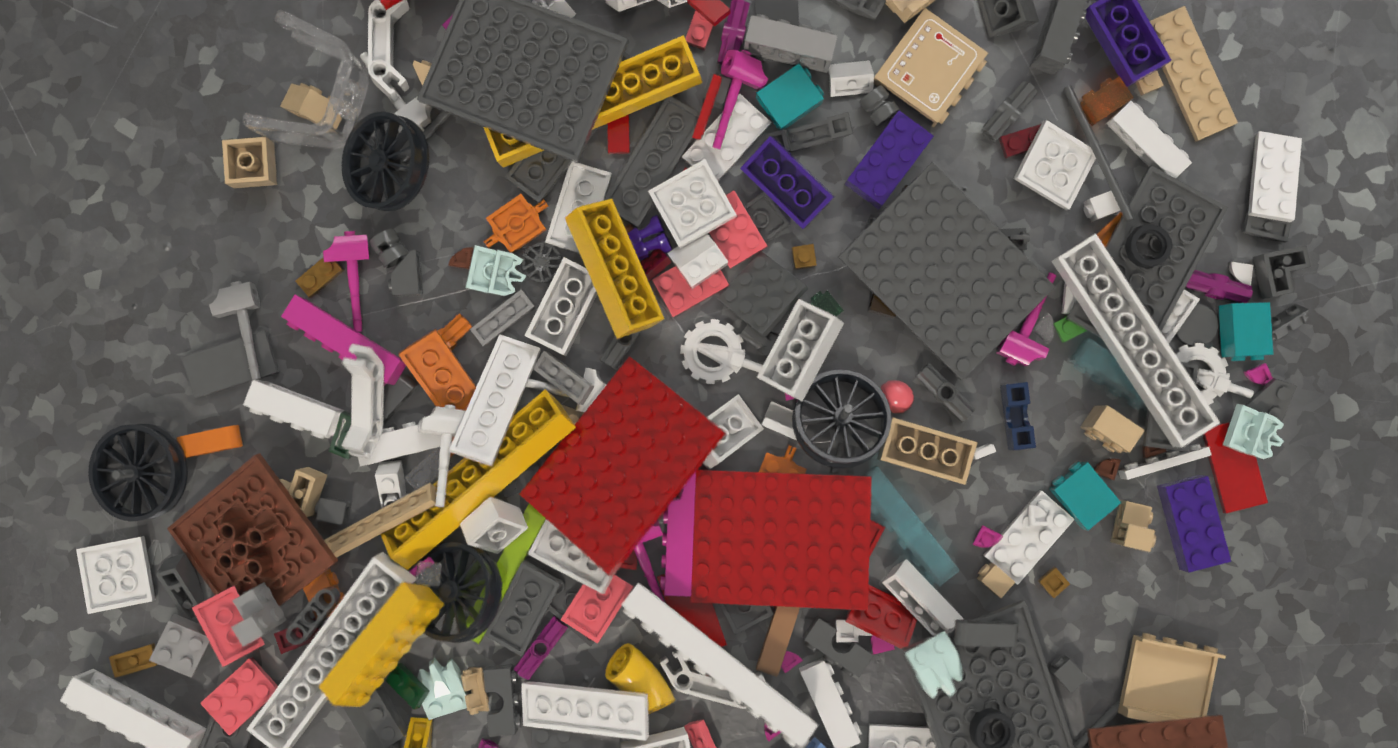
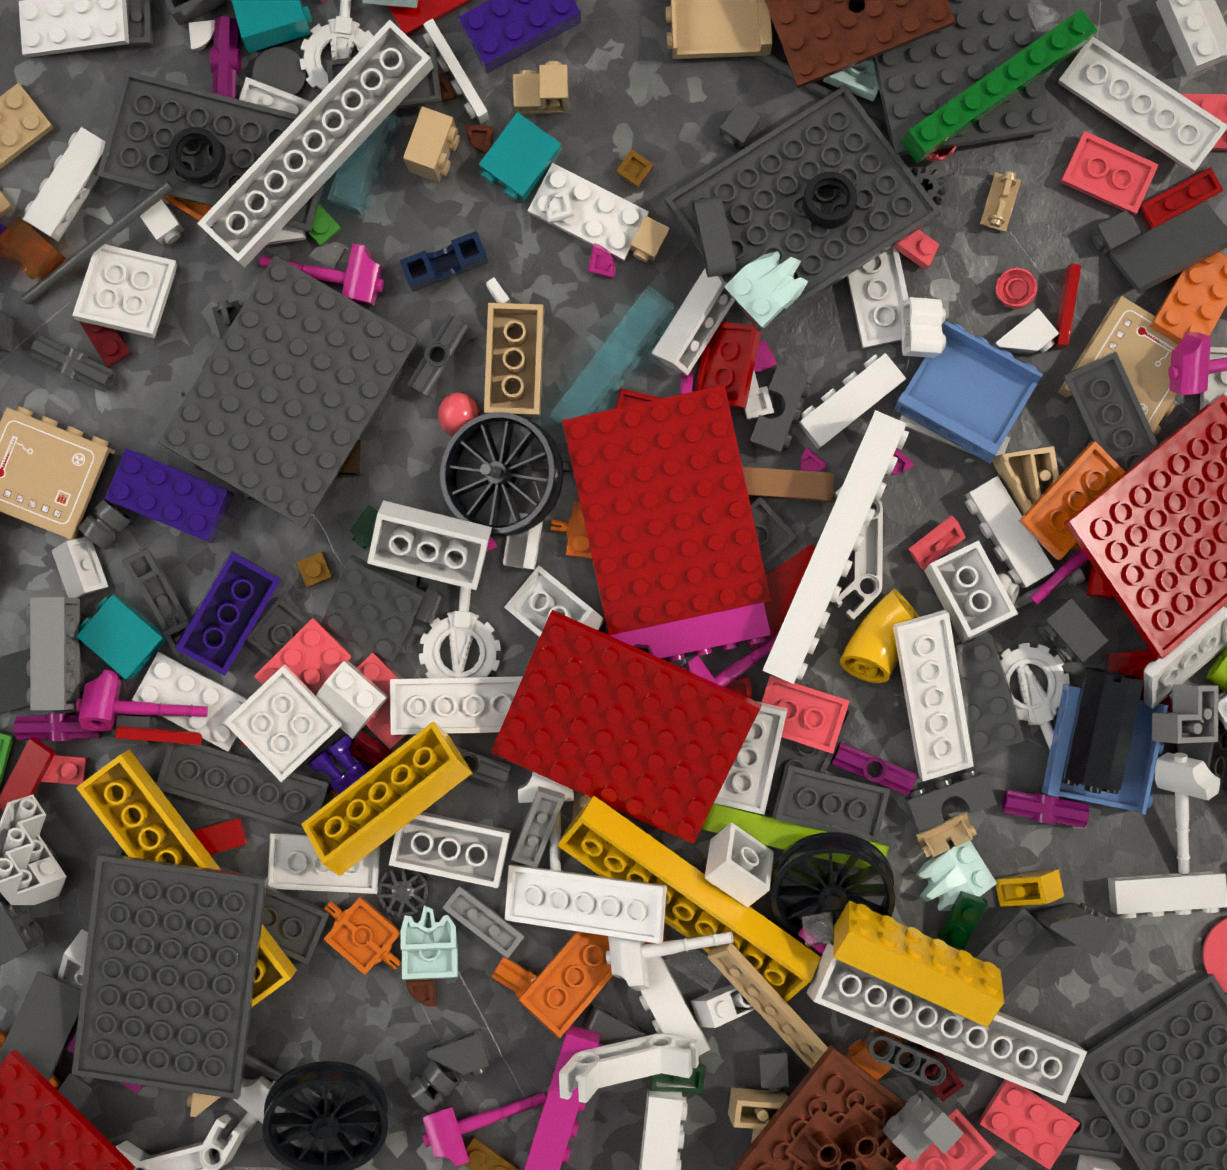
camera: 105 degrees left, 0 degrees up
none -> white plate [390,676,523,735]
none -> dark pink tile [680,372,693,394]

